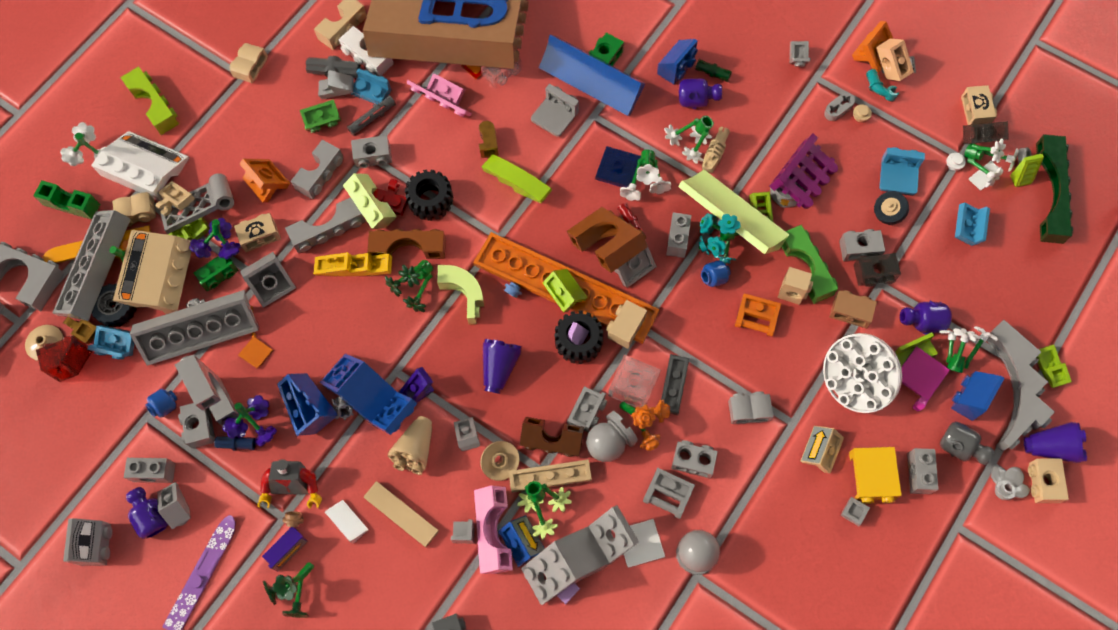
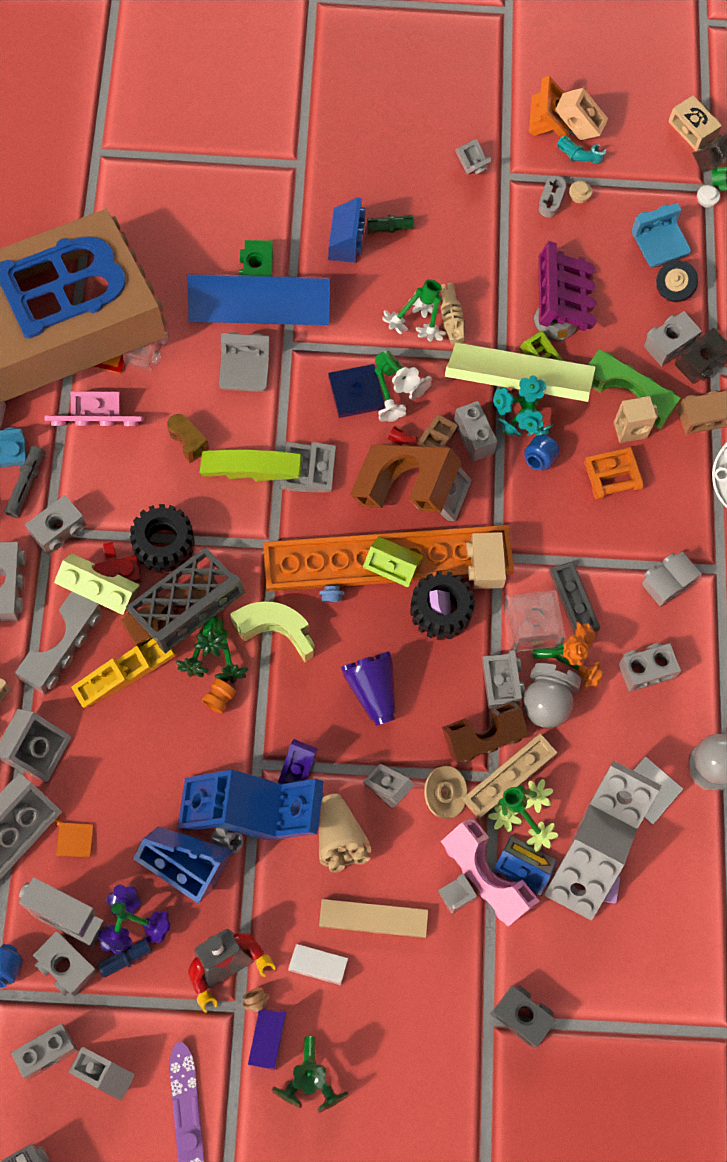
camera: 40 degrees left, 0 degrees up
dark purple piece [126,487,168,539] -> none
light grey plate [642,468,695,519] -> none
dark purple piece [679,78,722,110] -> none
none -> dark grey fence [126,547,245,653]
none -> orange wheel [201,679,237,714]
none -> light grey slope [280,442,336,492]
none -> medium nougat slope [417,414,458,447]

